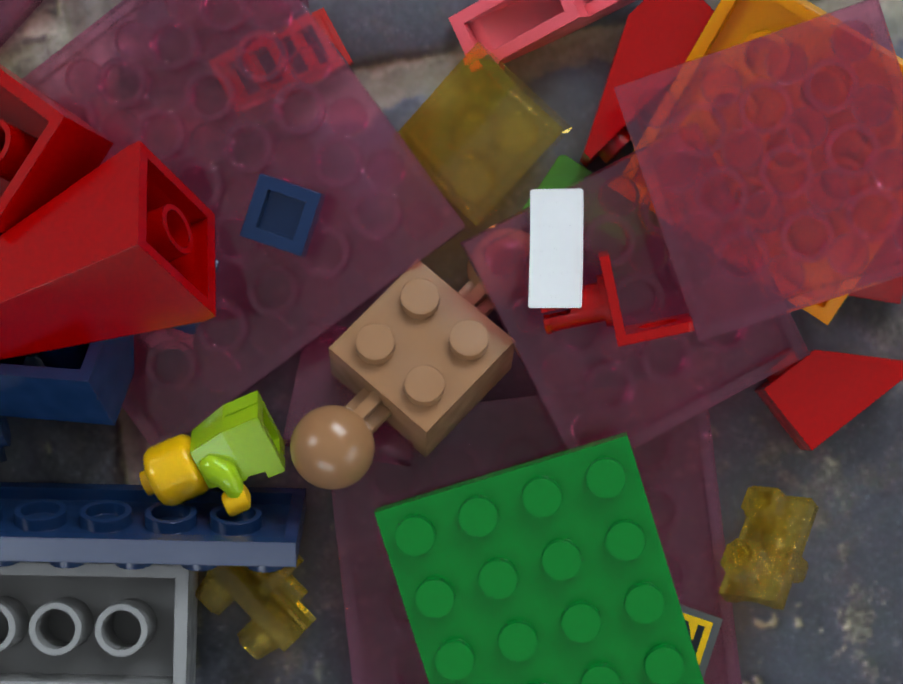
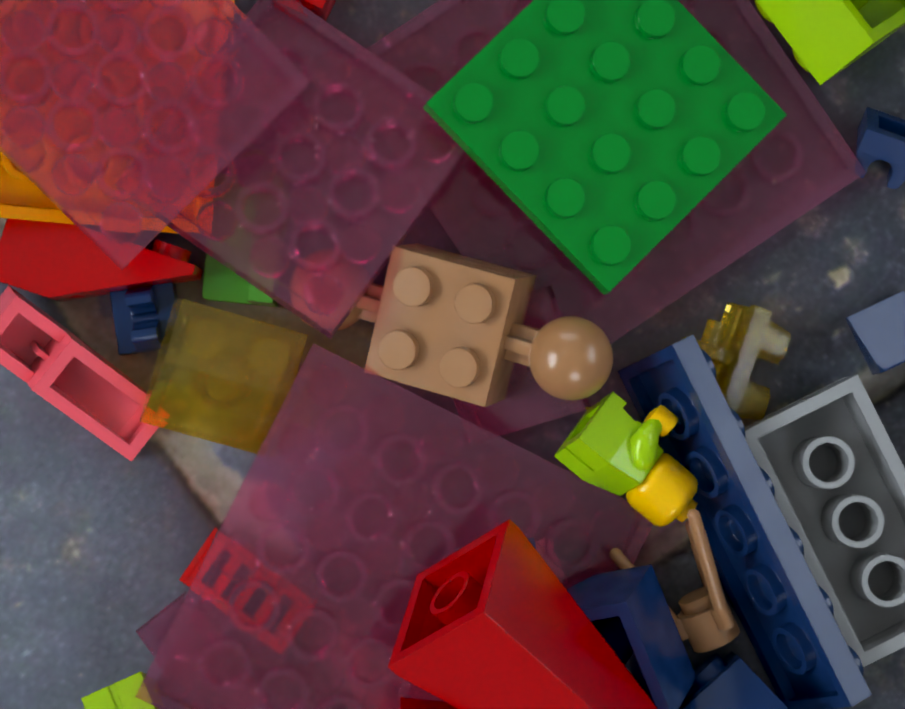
camera: 115 degrees left, 0 degrees up
dark blue plate [239,173,326,257] -> none
white sticker [528,188,584,308] -> none
red bracket [541,250,695,347] -> none
none -> dark blue tile [109,282,185,356]
none -> medium nougat plant [609,509,740,653]

